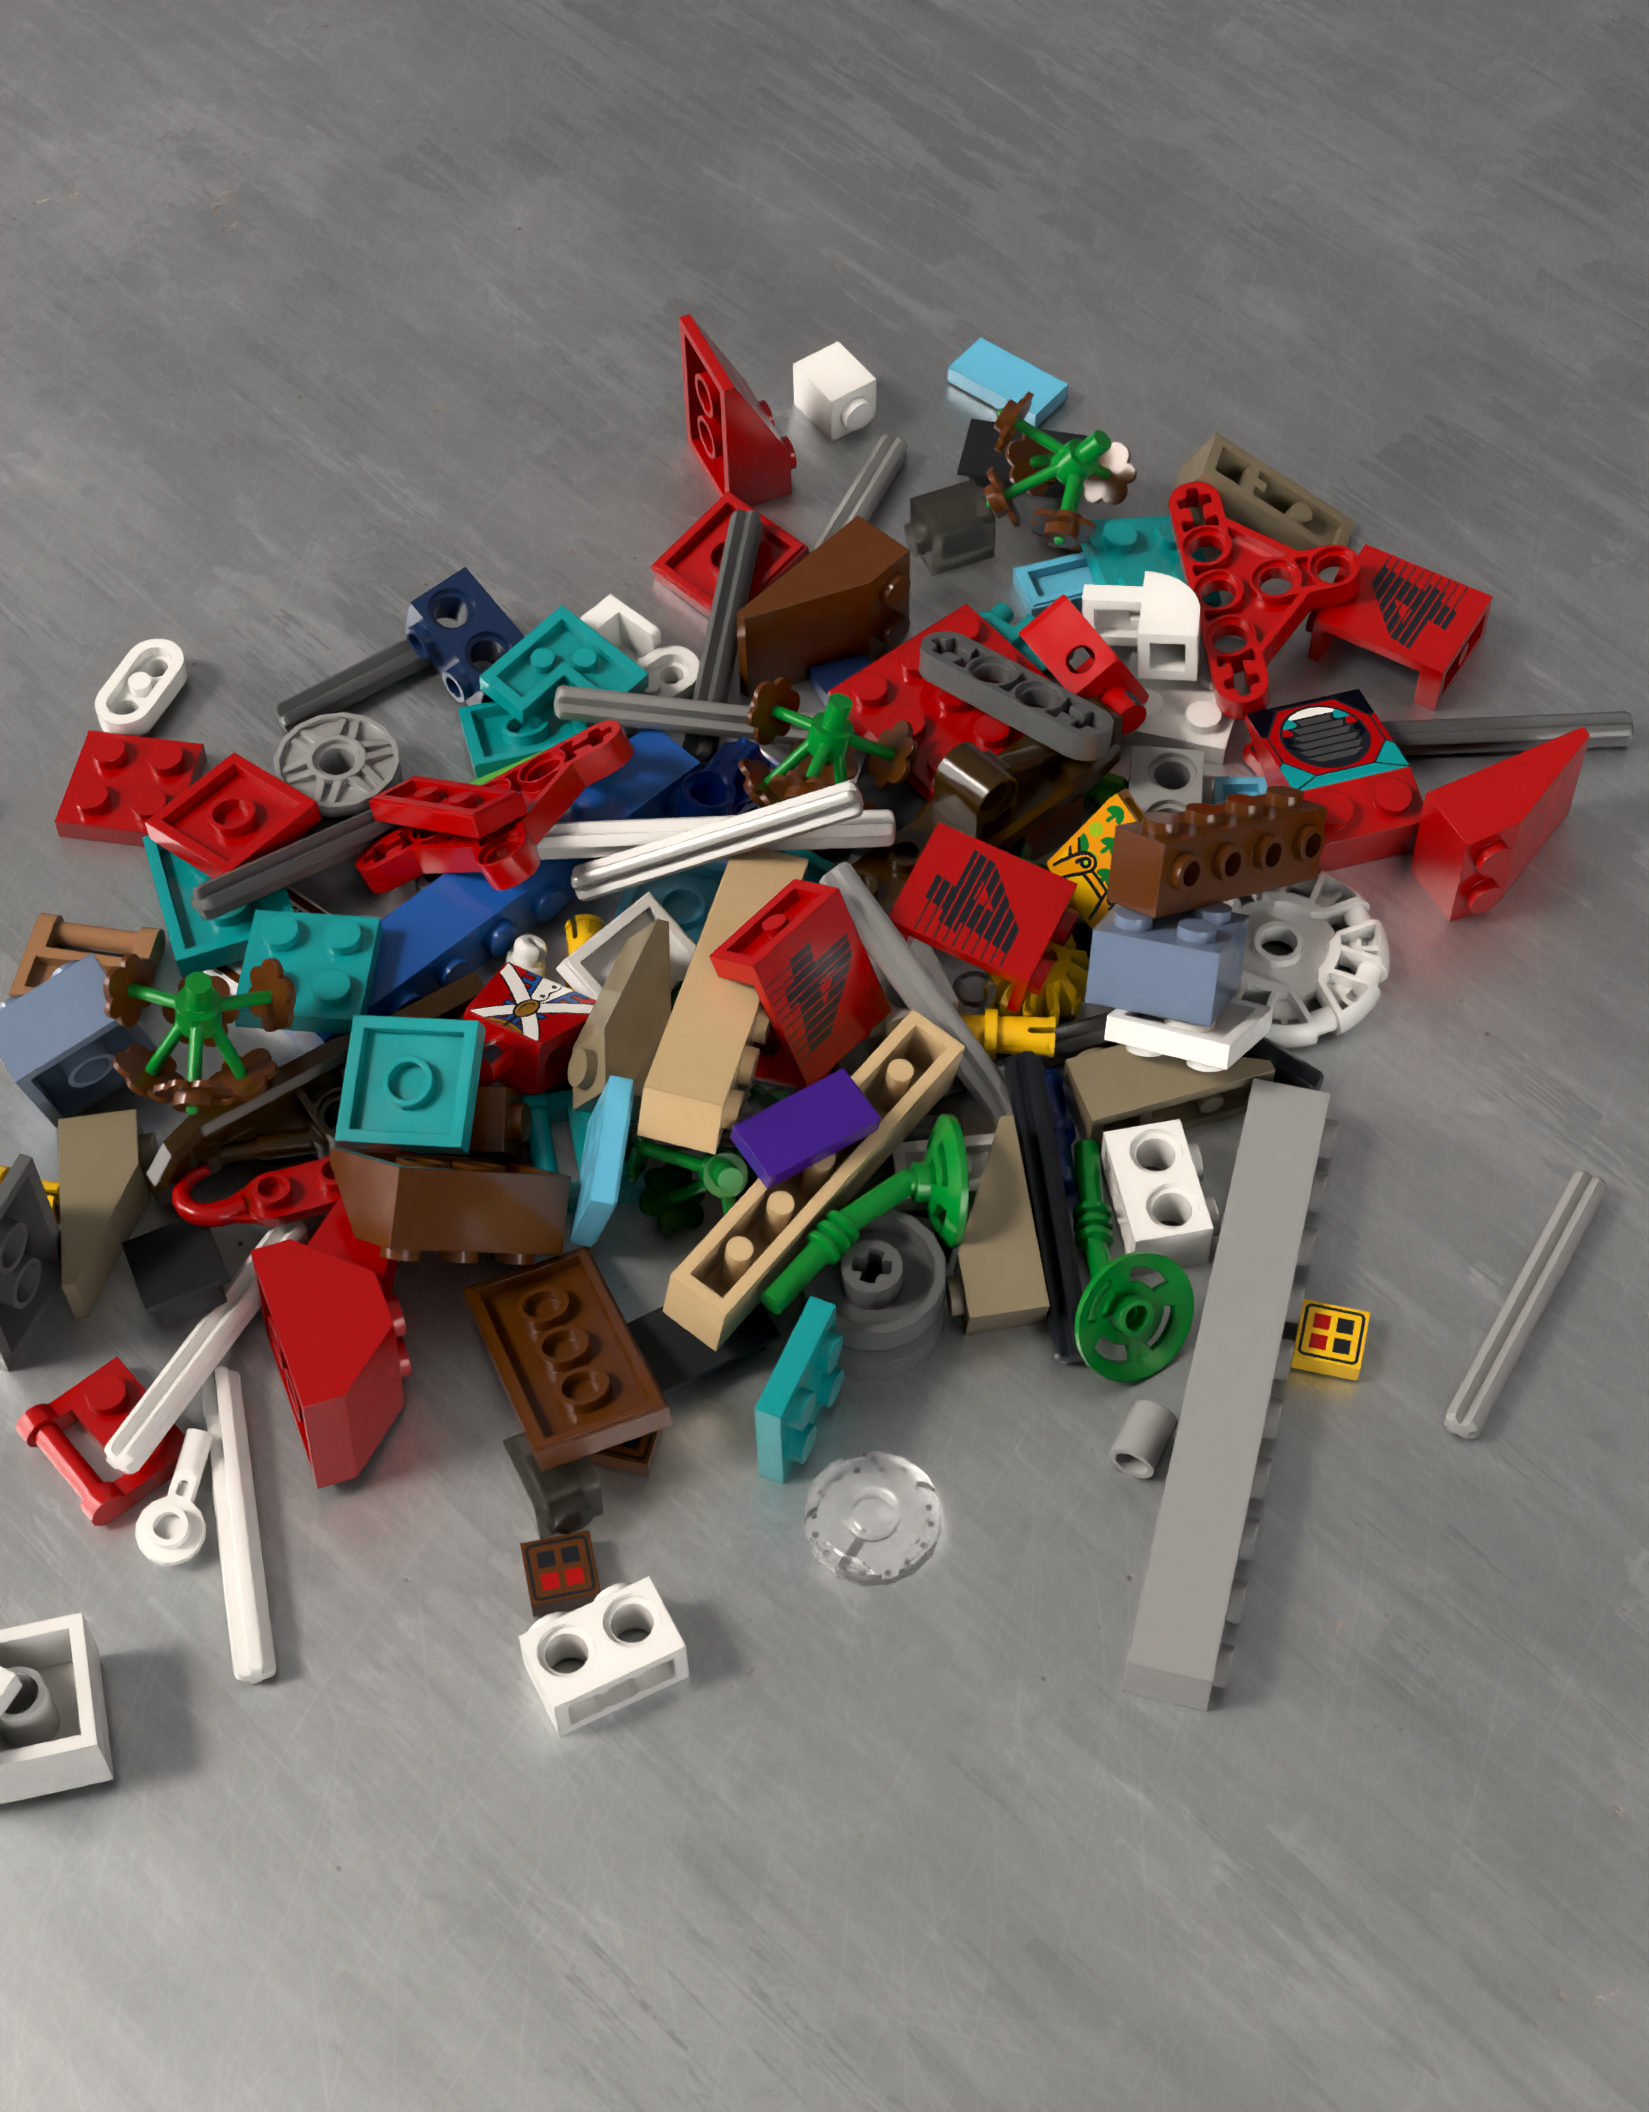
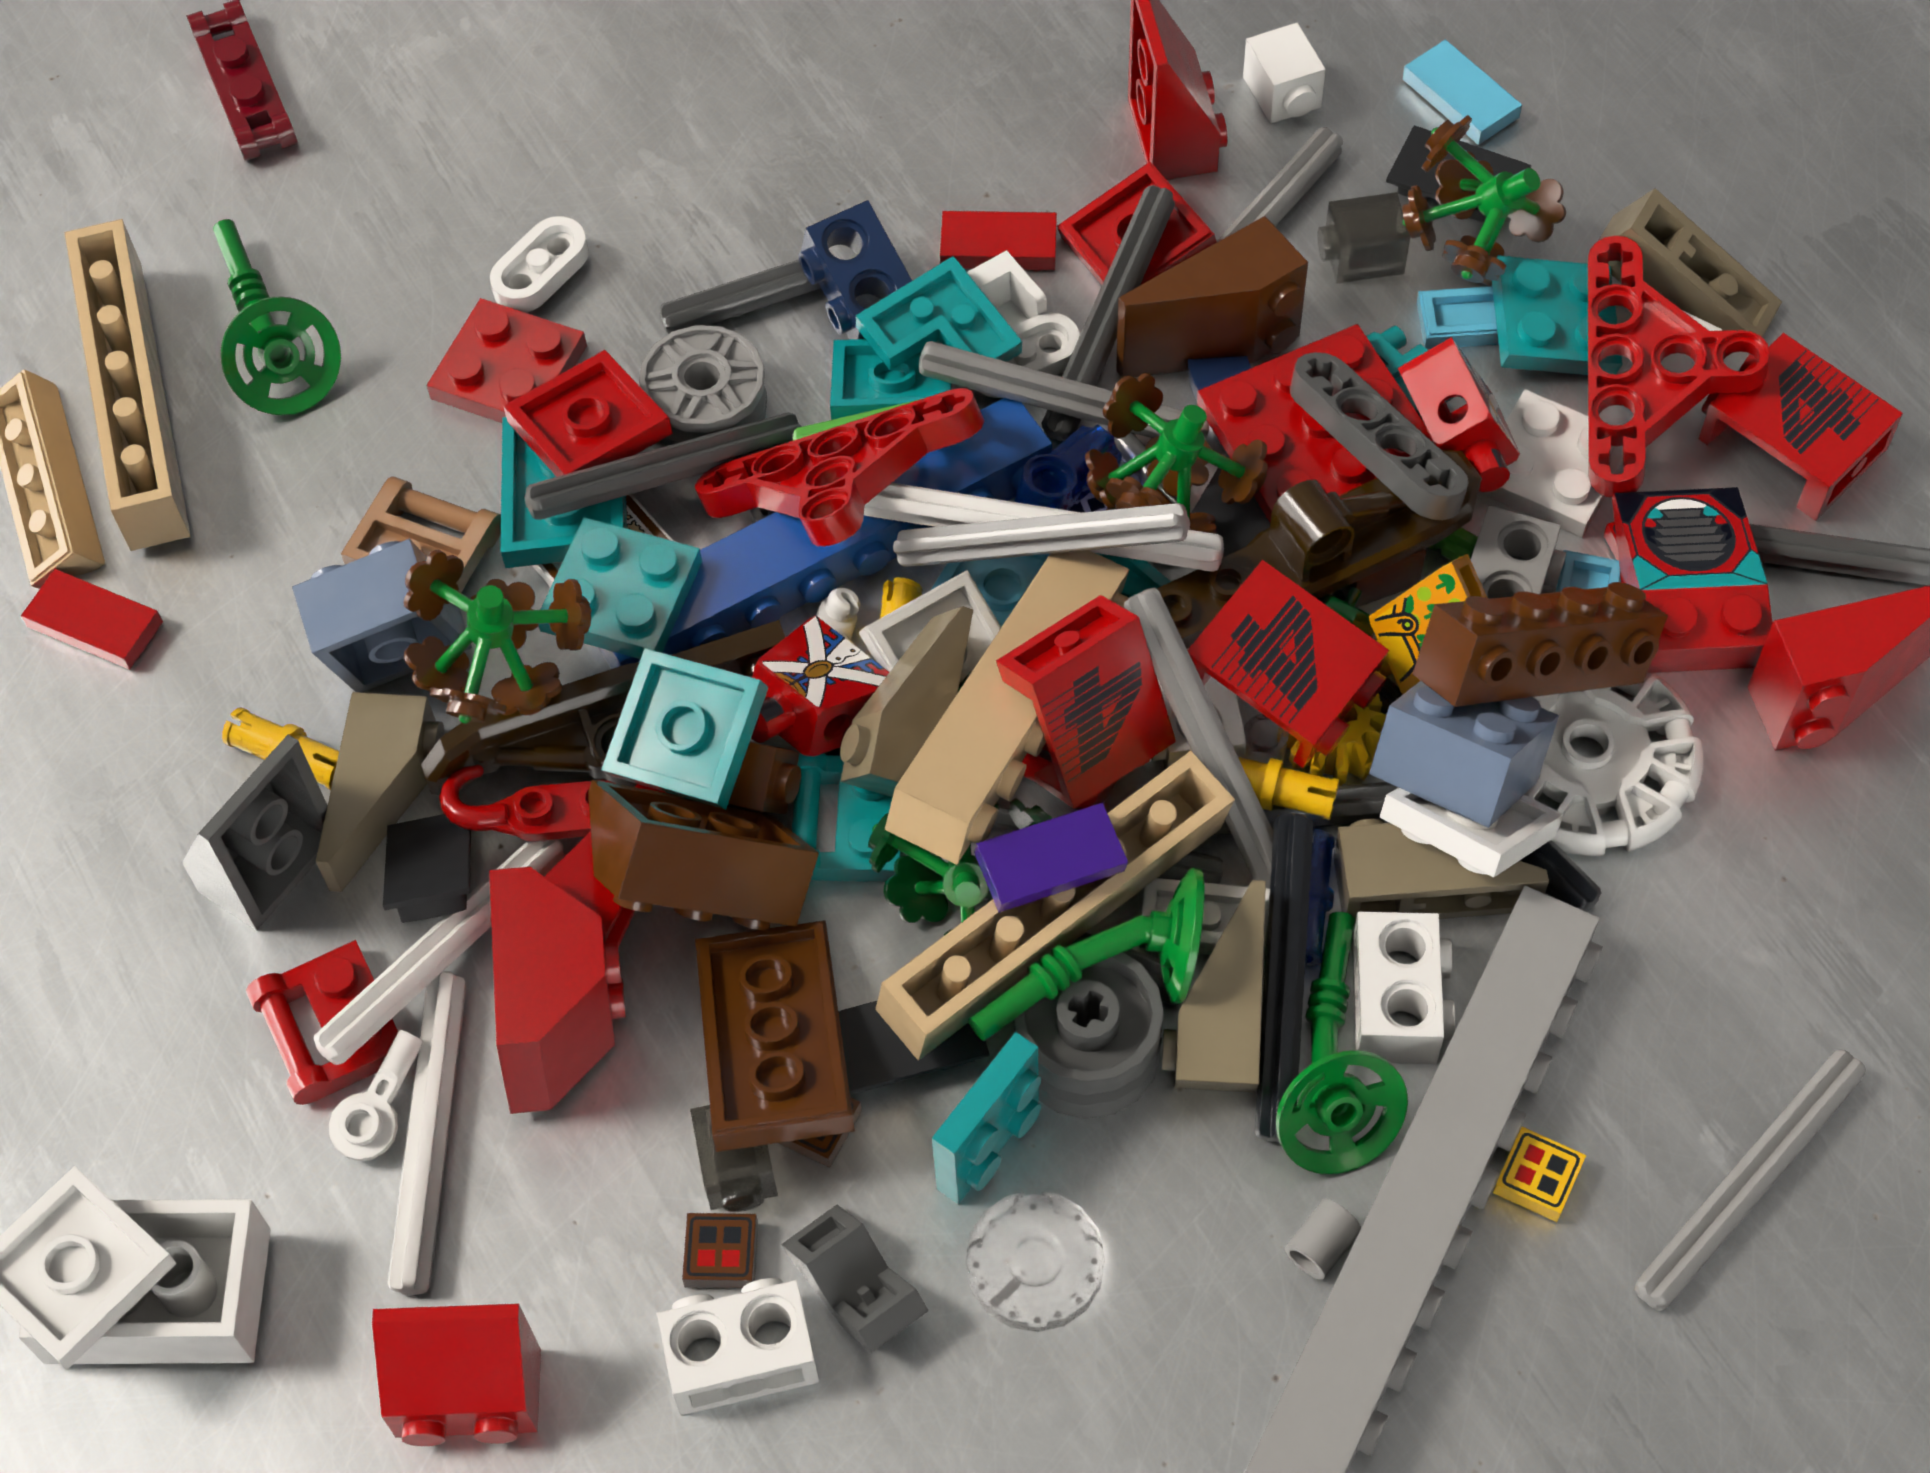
camera: 15 degrees right, 5 degrees up
red tile [369,776,528,839] -> none
medium azure tile [569,1075,636,1247] -> none
white brick [1082,571,1200,681] -> none
none -> red slope [372,1304,541,1446]
none -> dark grey slope [781,1204,929,1353]
none -> red tile [940,211,1057,270]

